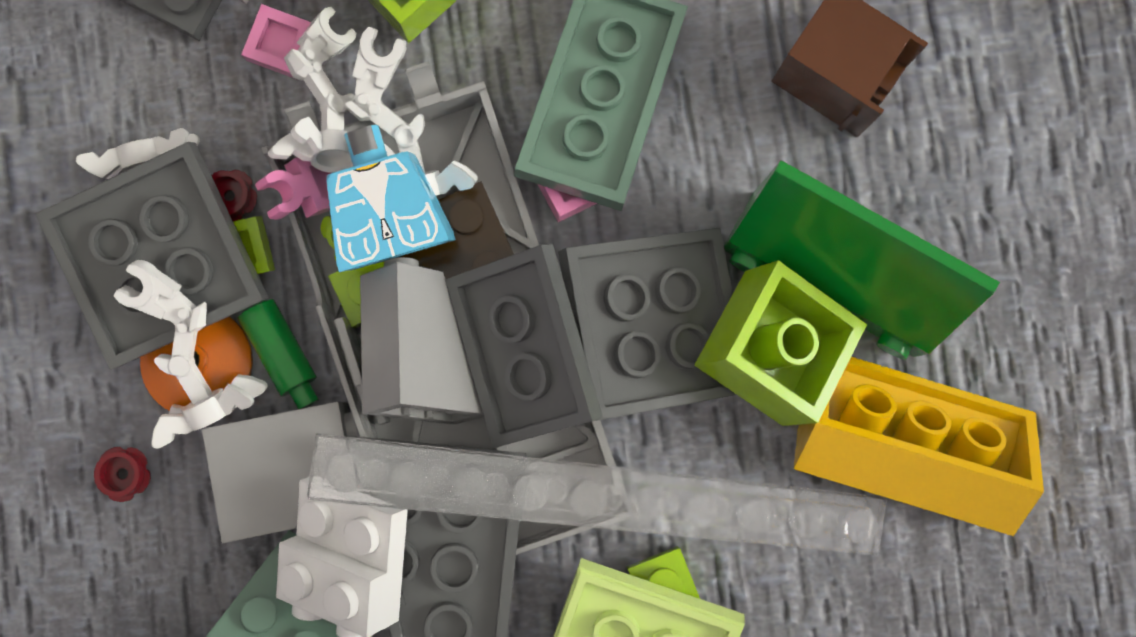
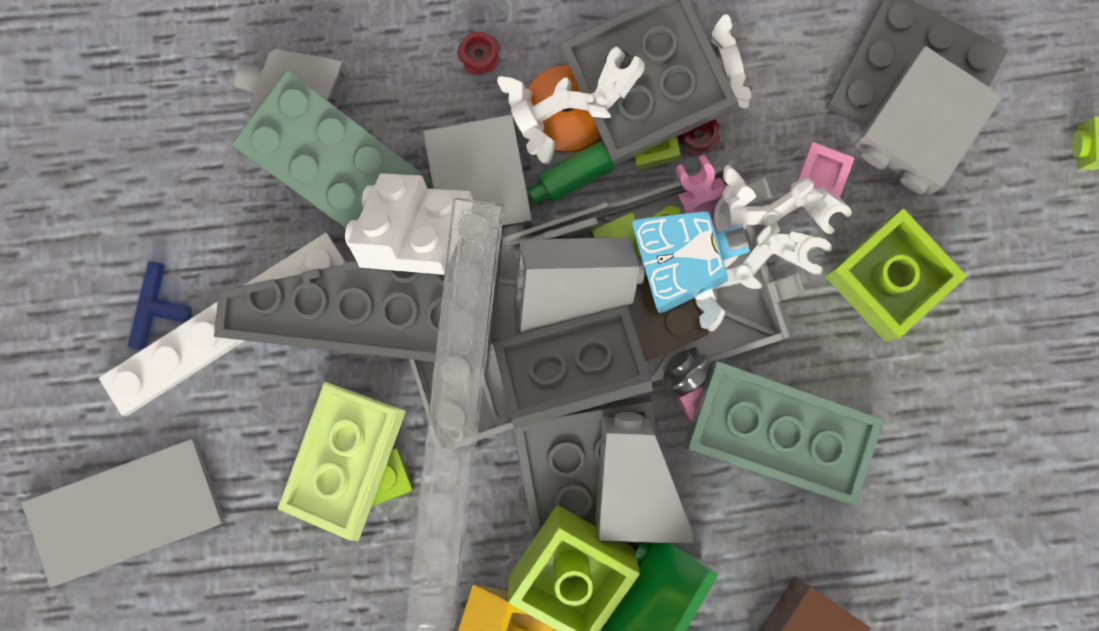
camera: 100 degrees right, 0 degrees up
none -> light grey slope [595,412,694,544]
none -> dark grey plate [663,347,710,392]

